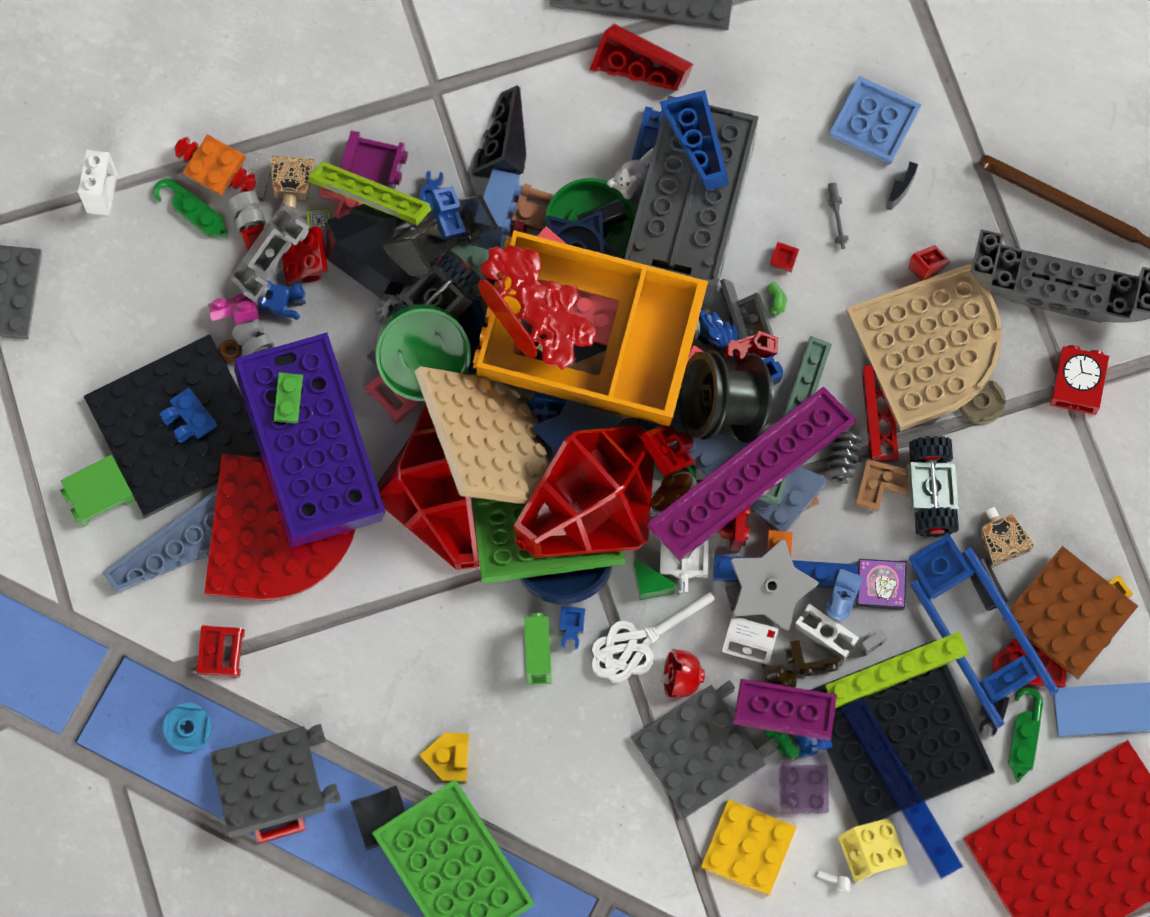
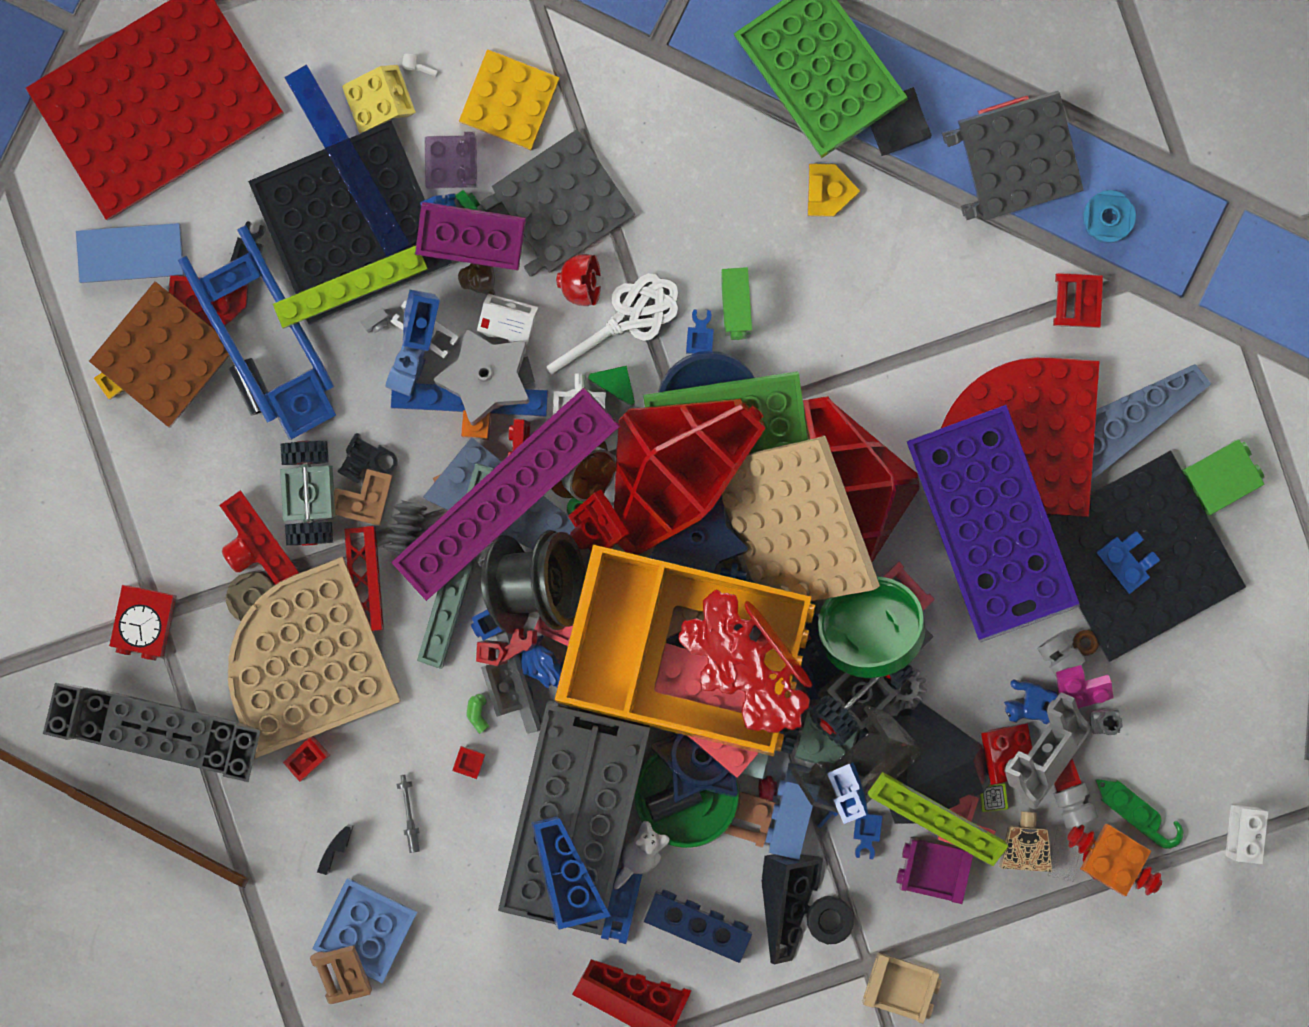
camera: 175 degrees left, 15 degrees up
bright green plate [274,372,303,424] -> none
dark brown bracket [786,640,843,677] -> none
tile [856,559,907,610] -> none
torso [979,507,1034,568] -> none
green plate [1008,687,1043,783] -> none
none -> red plate [219,490,300,585]
none -> medium nougat plate [310,945,372,1004]
none -> black piece [337,433,398,484]
none -> blue slope [403,289,440,351]
none -> dark blue brick [644,889,752,963]
none -> black tyre [807,896,854,945]
none -> tan panel [862,952,942,1024]
none -> dark grey piece [1089,709,1123,735]

